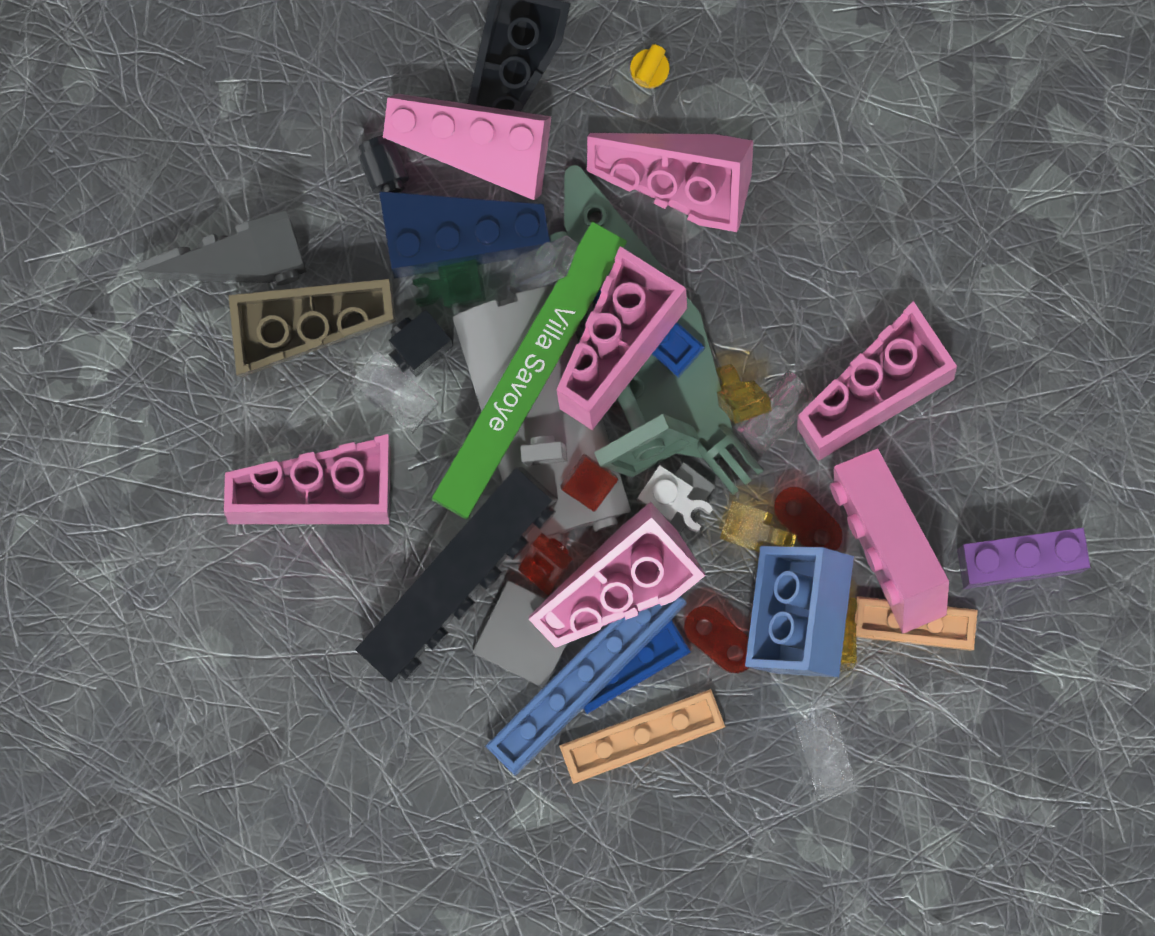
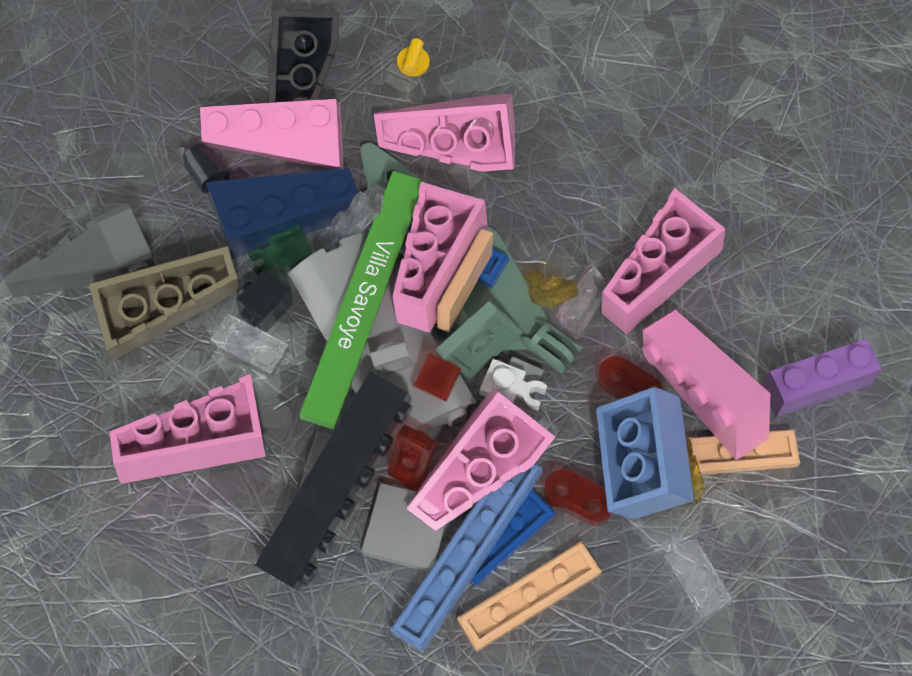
camera: 15 degrees left, 15 degrees down
clear yellow plate [720,501,797,552] -> none
none -> light nougat tile [437,229,493,332]

